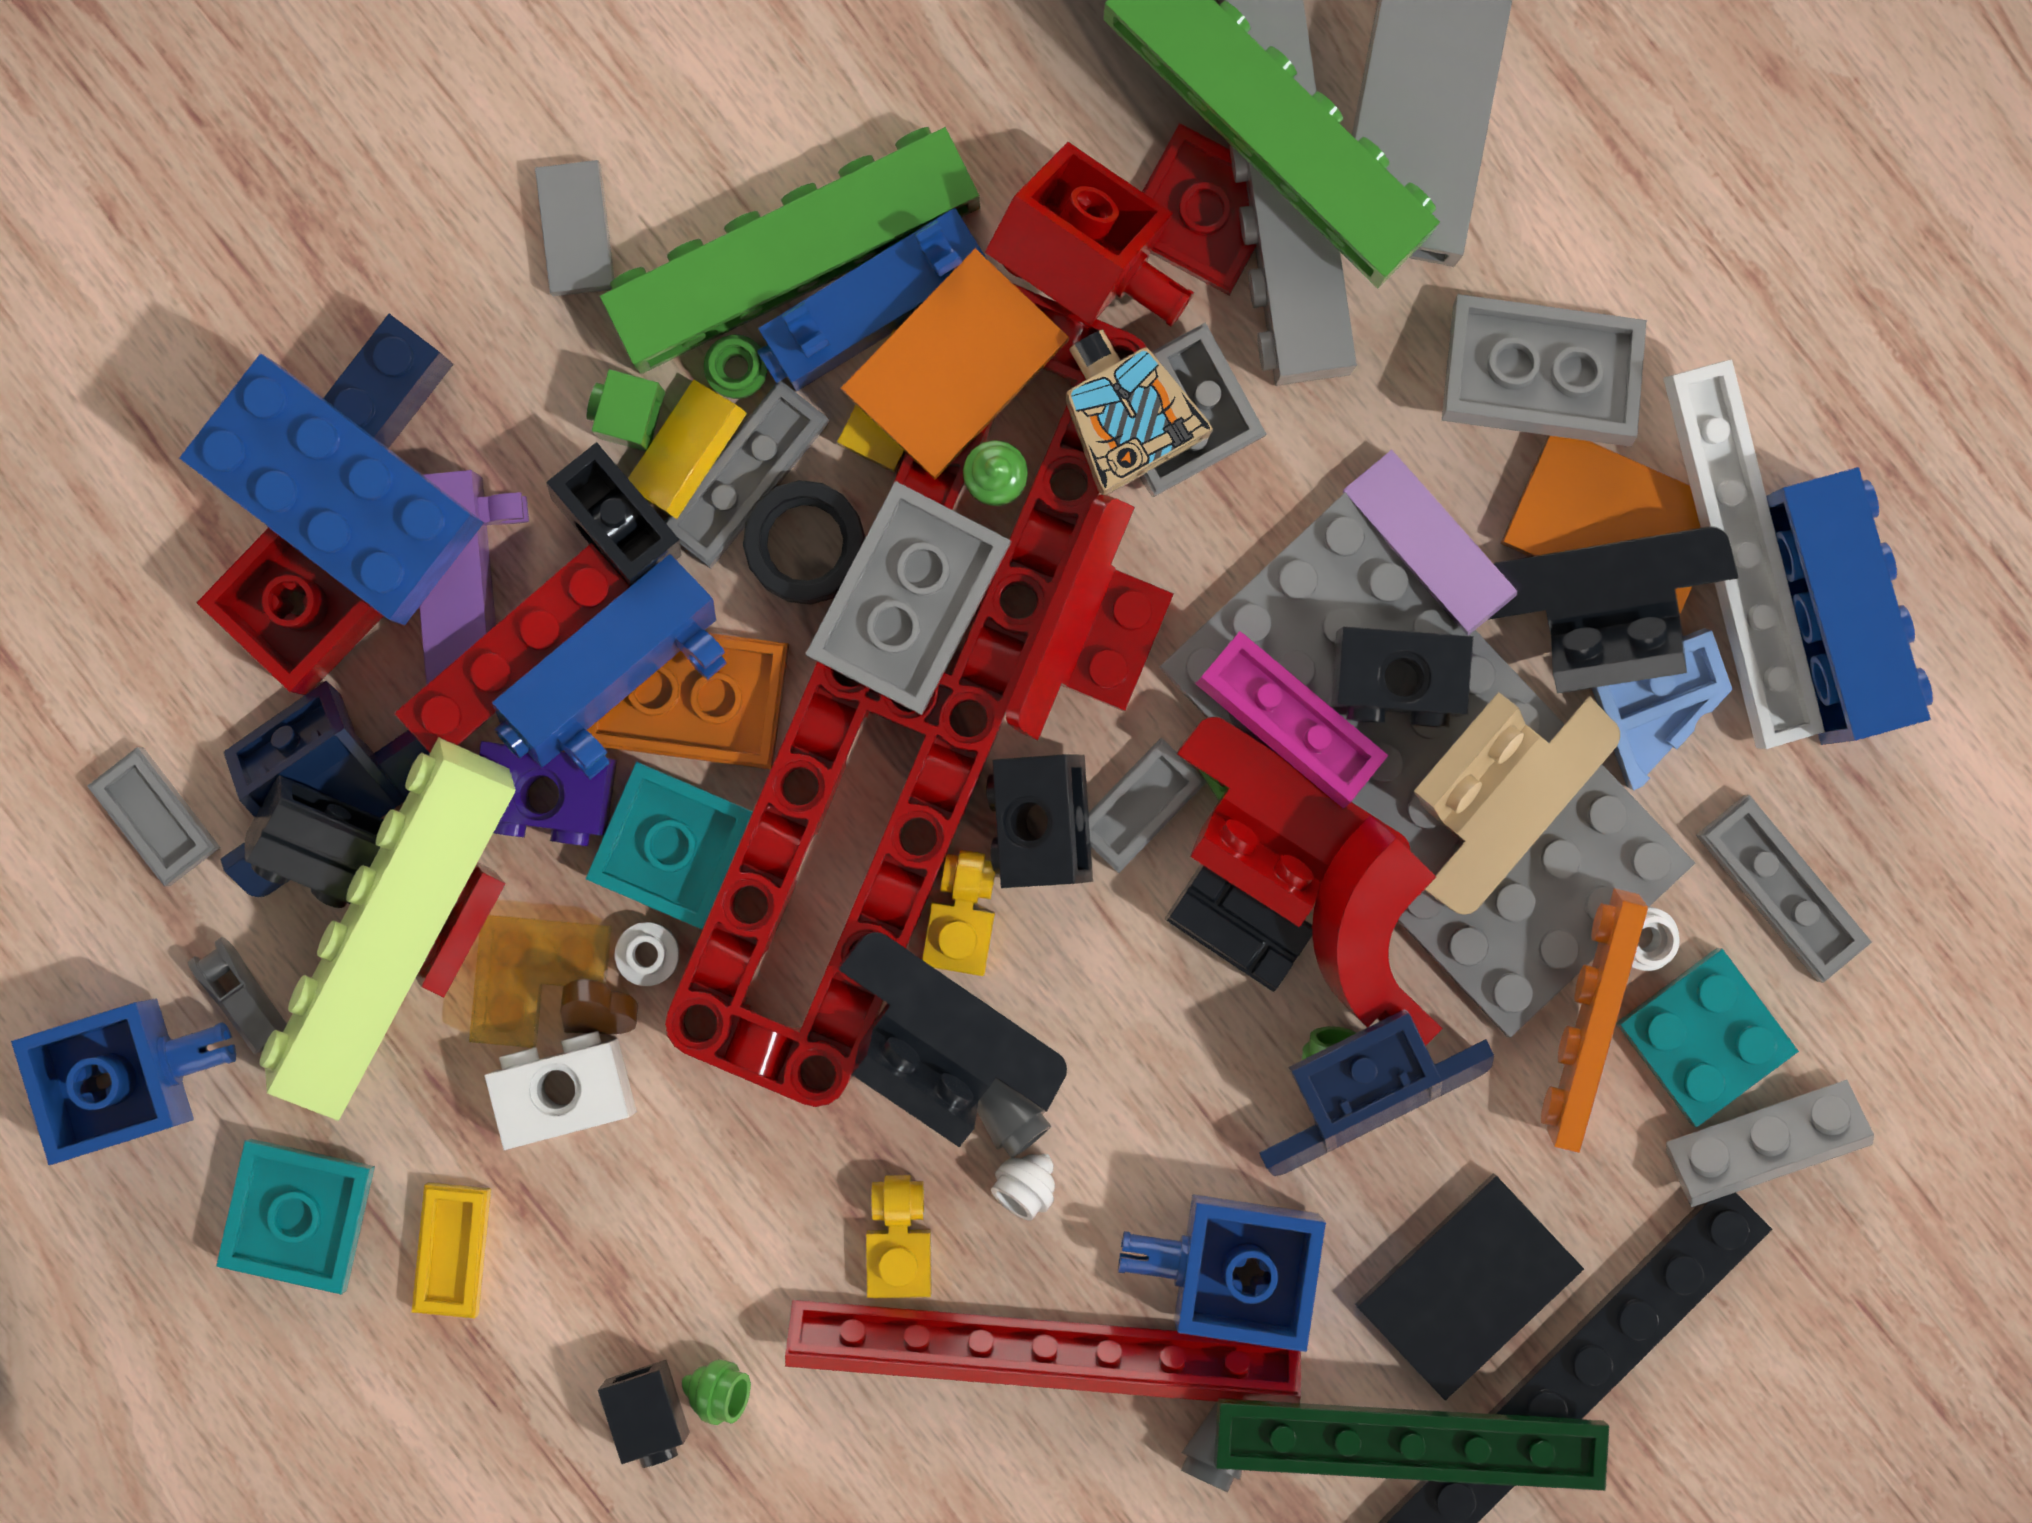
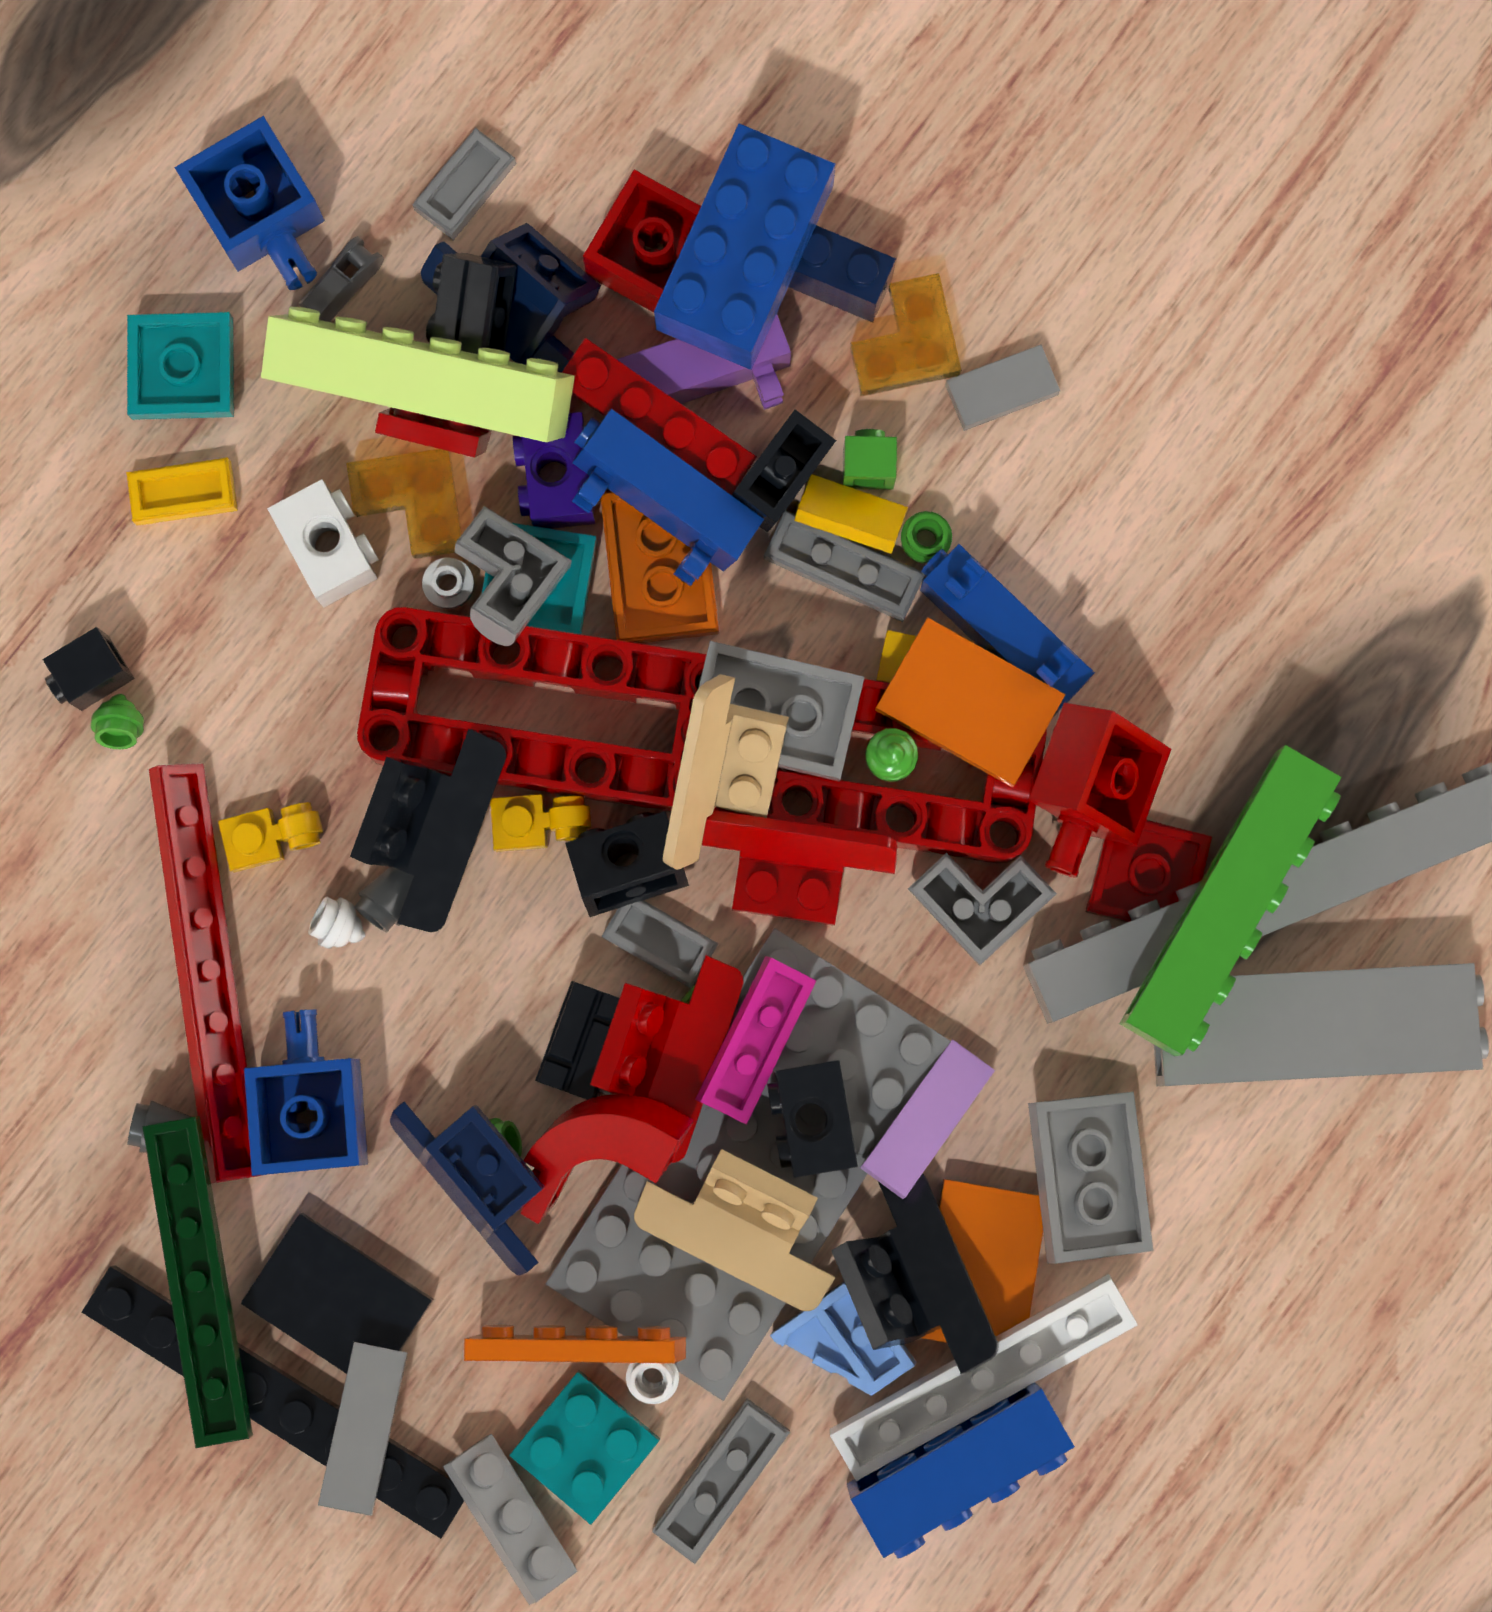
camera: 75 degrees right, 5 degrees down
reddish brown tile [560,979,638,1034] -> none
bright green brick [600,127,980,374] -> none
black tyre [743,480,866,605] -> none
torso [1066,330,1213,495] -> none
none -> light grey tile [318,1342,408,1516]
none -> light grey brick [455,506,572,646]
none -> tan plate [663,674,789,870]
none -> clear yellow plate [850,273,962,397]

